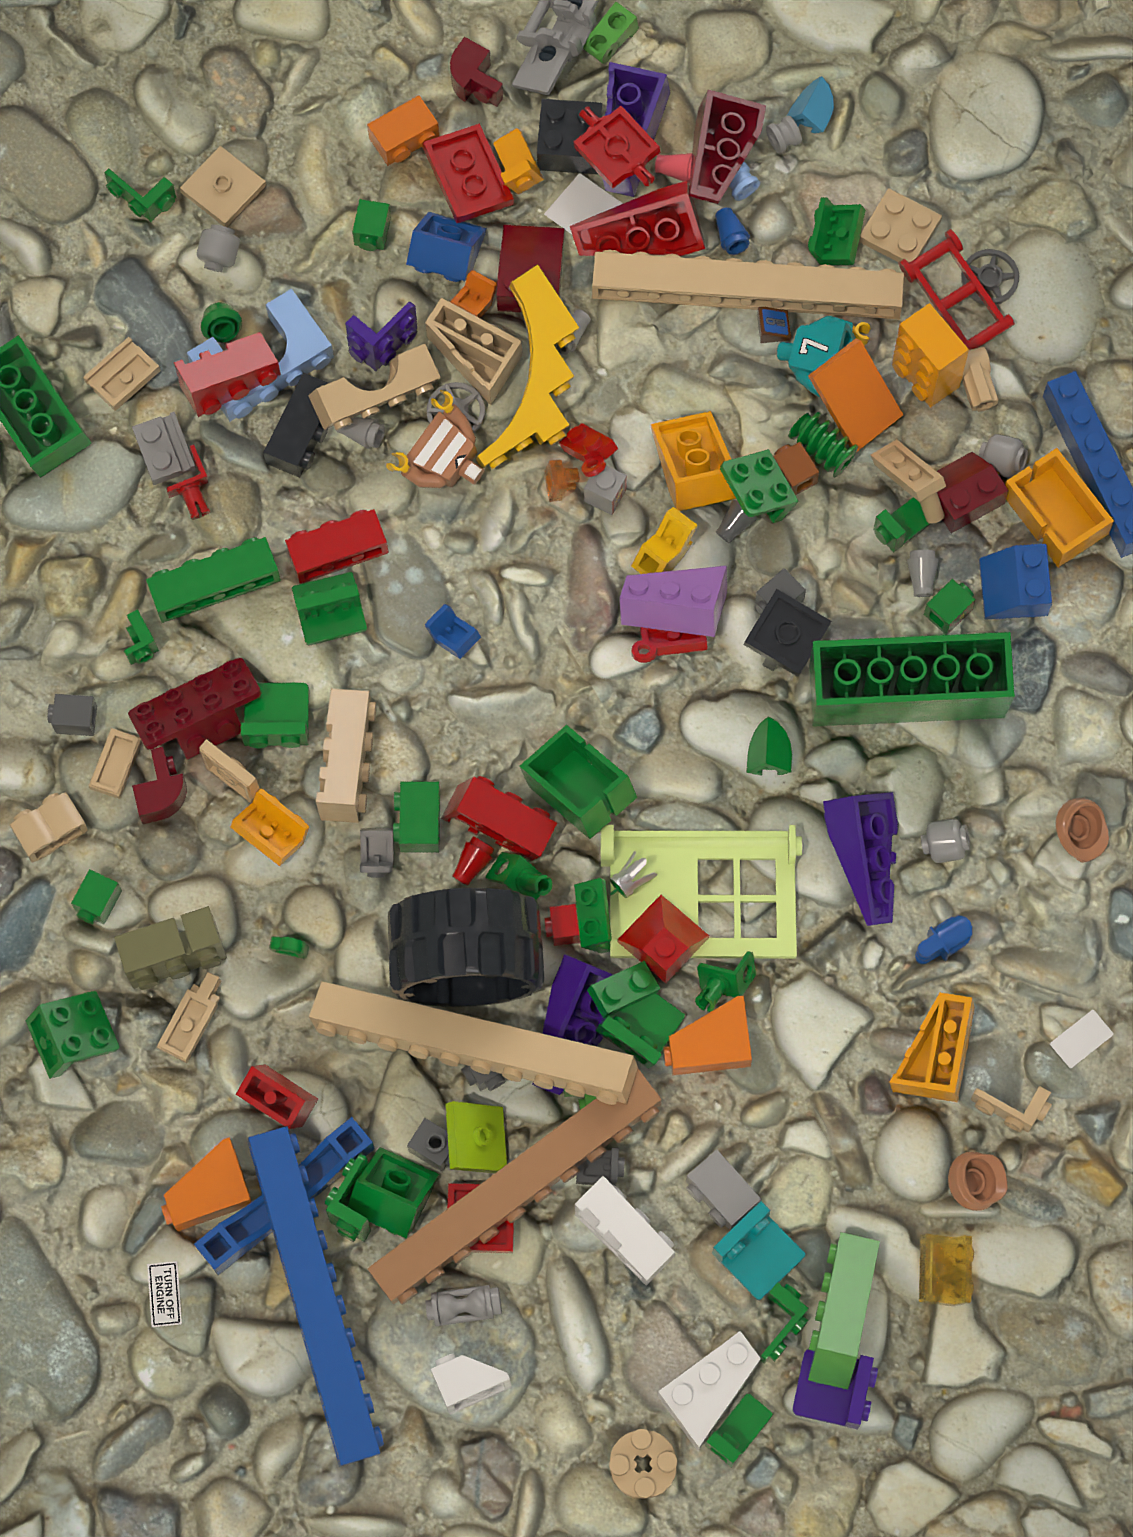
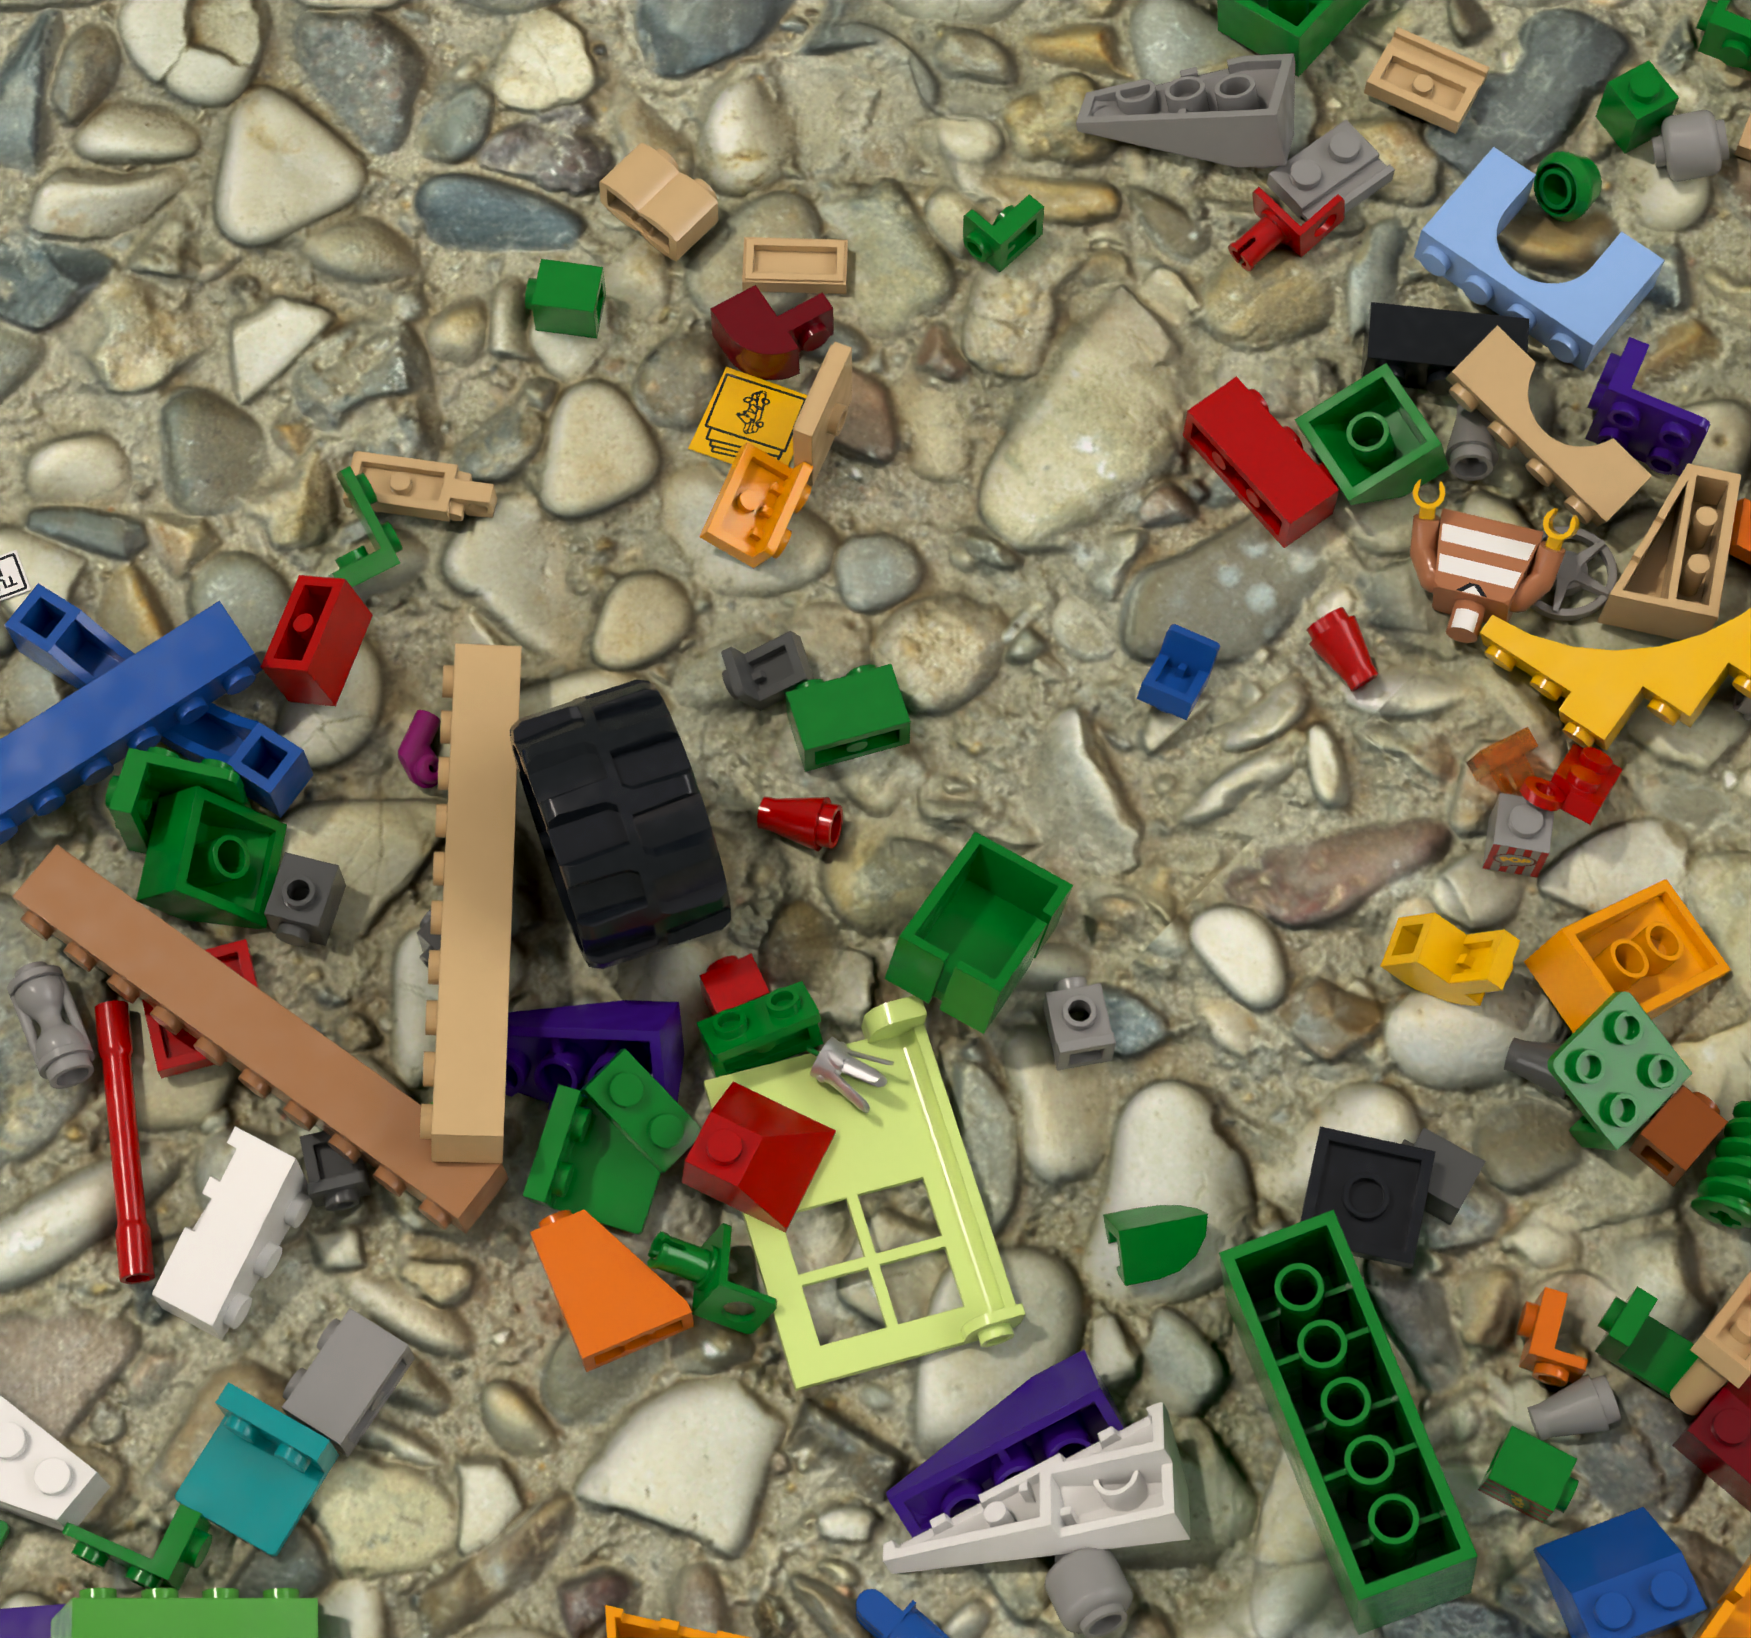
camera: 70 degrees right, 5 degrees down
green bracket [25,991,120,1079] -> none
dark grey brick [47,694,97,736] -> none
olive piece [114,906,227,990] -> none
dark red bracket [128,658,262,760] -> none
green brick [146,537,281,623] -> none
orange slope [161,1137,252,1231] -> none
wedge [173,332,281,418] -> none
green bracket [241,683,309,748] -> none
green tile [269,936,309,959] -> none
green bracket [292,572,367,646] -> none
tan wedge [316,688,376,823] -> none
red wedge [441,776,557,861] -> none
lime plate [446,1101,507,1174] -> none
green bracket [485,852,553,901] -> none
medium lavender wedge [620,566,727,637] -> none
red hinge [631,627,708,663] -> none
none -> red piece [94,1000,155,1284]
none -> green bracket [328,466,403,587]
none -> magenta arm [397,710,441,788]
none -> yellow sticker [688,367,808,465]
none -> white wedge [883,1402,1191,1574]
none -> light grey brick [1043,977,1116,1071]
none -> light grey wedge [1076,53,1295,169]
none -> green slope [1294,363,1449,505]
none -> red cone [1306,607,1379,691]
none -> orange bracket [1517,1287,1588,1386]
none -> green brick [1595,60,1679,154]

